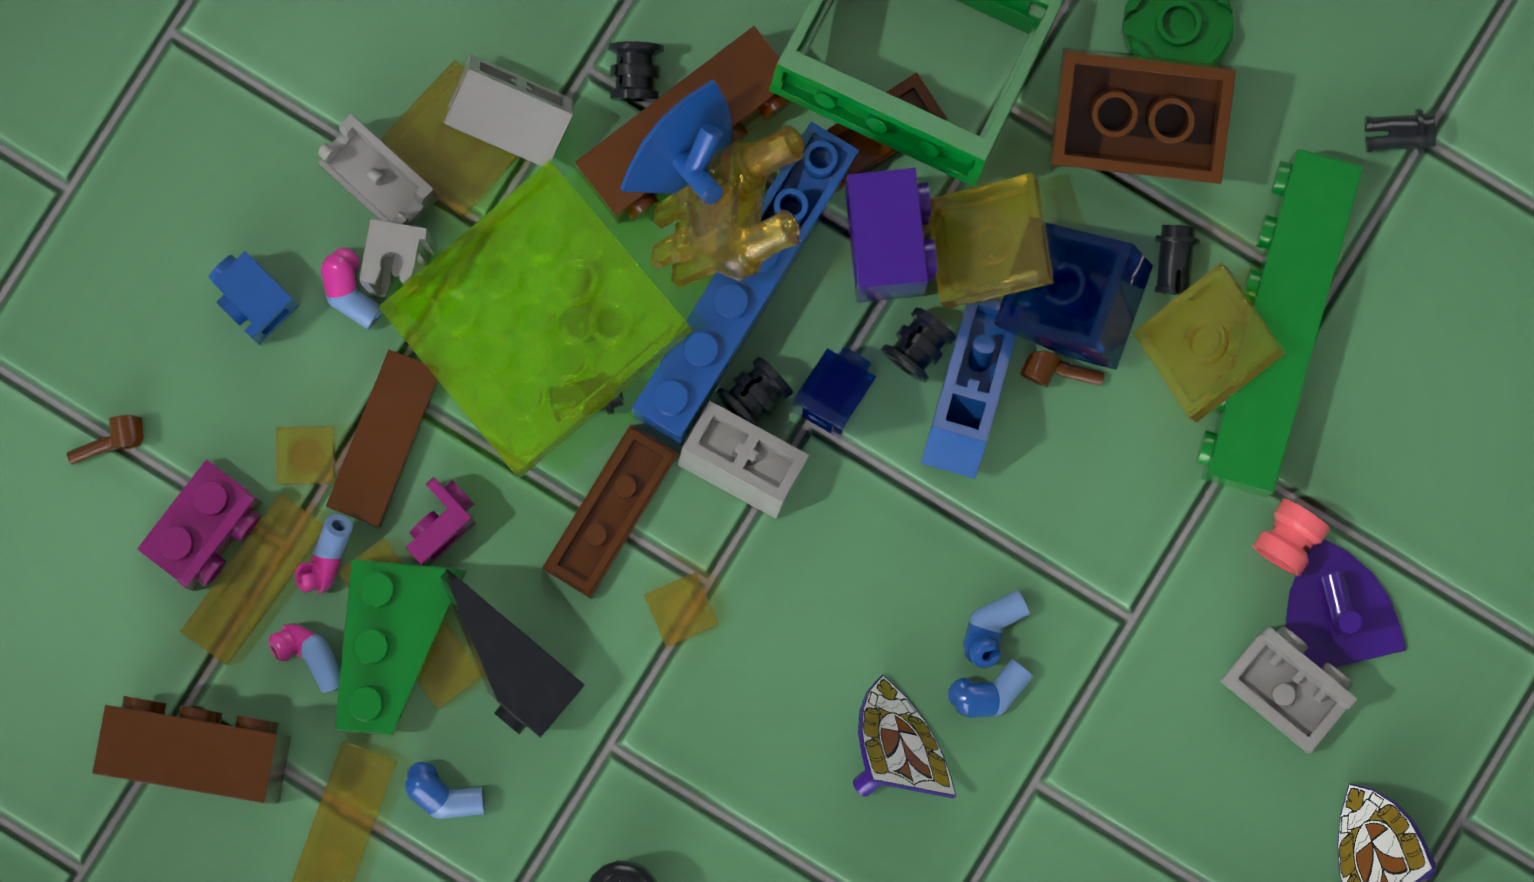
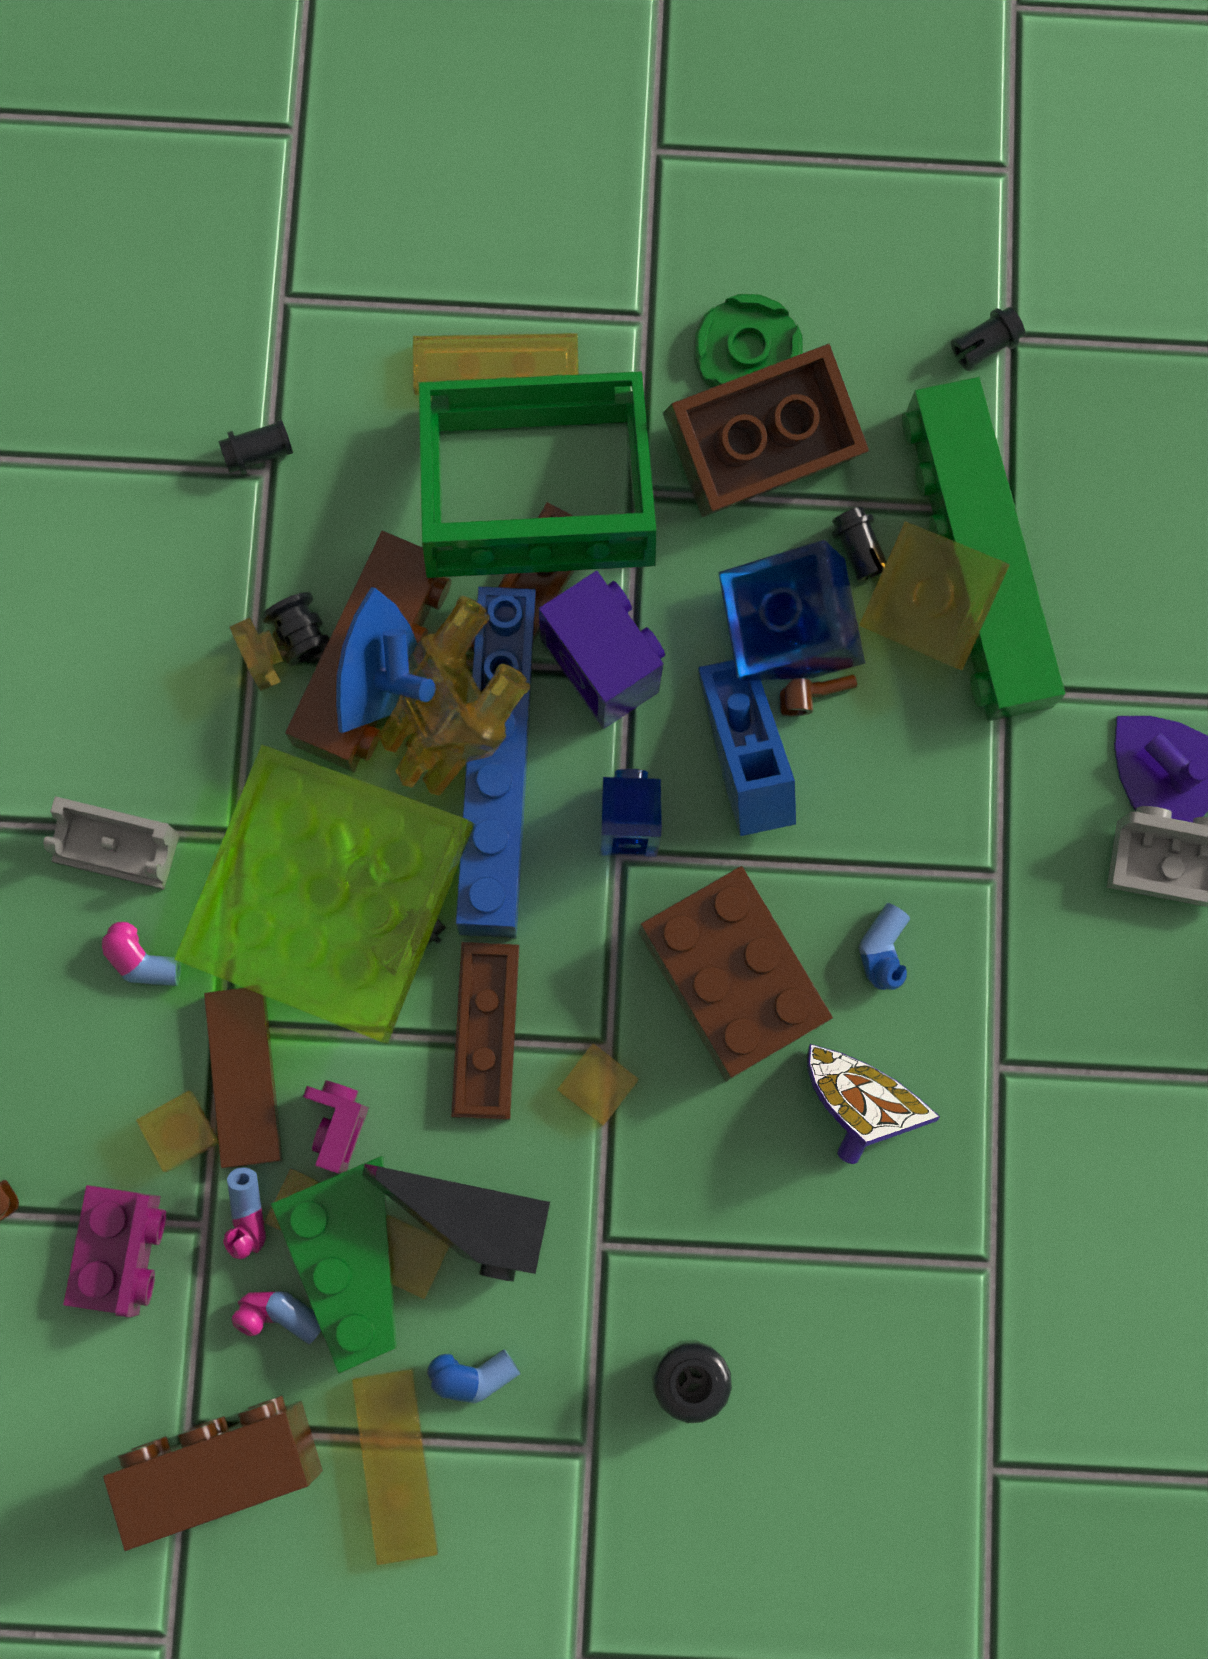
camera: 35 degrees left, 5 degrees down
clear yellow tile [180,493,324,665] -> none
blue brick [208,251,299,345] -> none
light grey hinge [359,219,437,298] -> none
clear yellow tile [380,59,519,219] -> none
light grey hinge [444,54,573,169] -> none
light grey hinge [678,400,809,519] -> none
black bush [716,356,793,427] -> none
black bush [881,307,956,383] -> none
clear yellow tile [929,173,1054,309] -> none
arm [948,659,1033,718] -> none
coral wheel [1252,498,1331,577] -> none
none -> clear yellow plate [229,618,283,691]
none -> reddish brown brick [638,866,833,1082]

